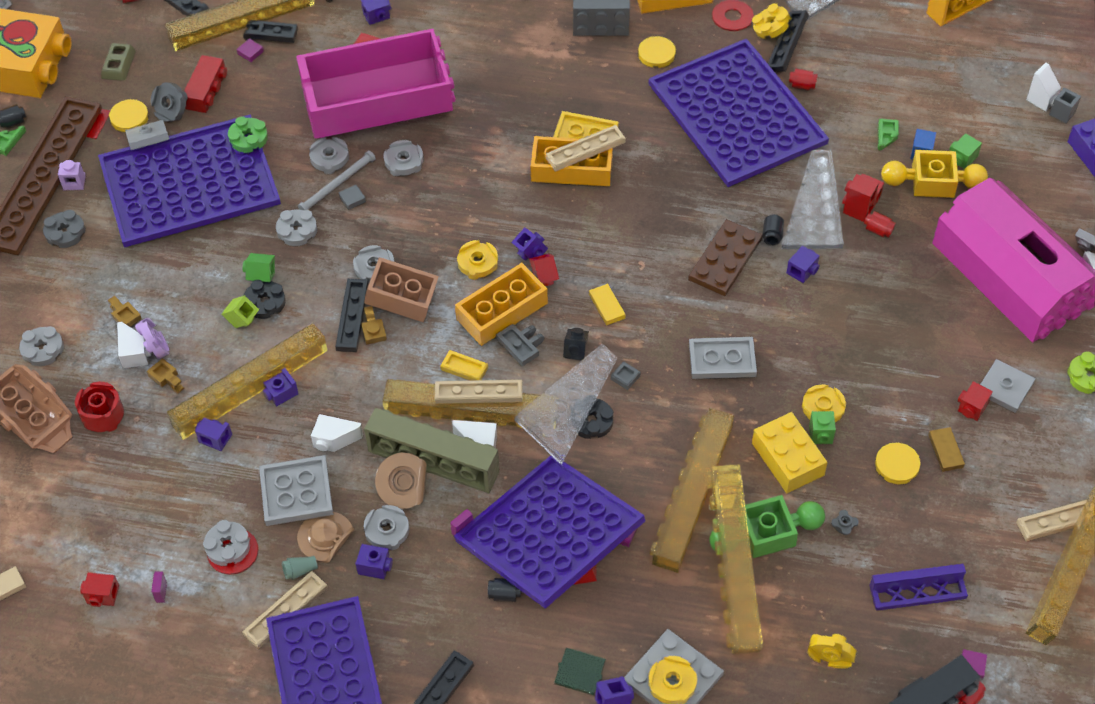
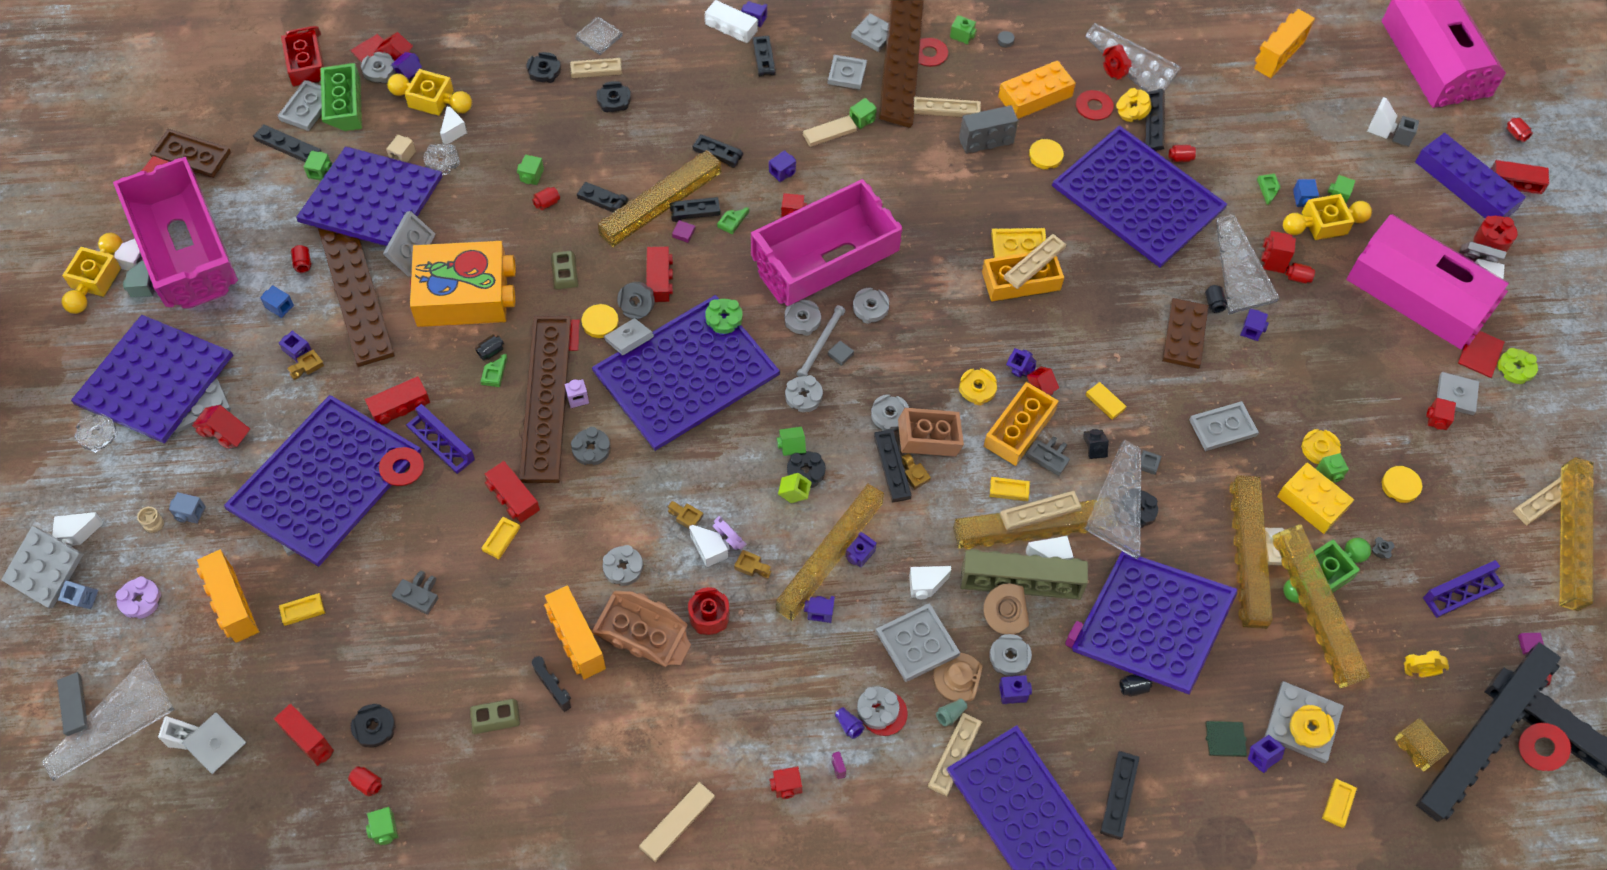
camera: 20 degrees left, 5 degrees up
pearl gold tile [928,427,965,472] -> none
none -> bright green tile [717,207,749,235]
none -> dark purple cone [835,707,864,739]
none -> red window [1458,331,1505,378]

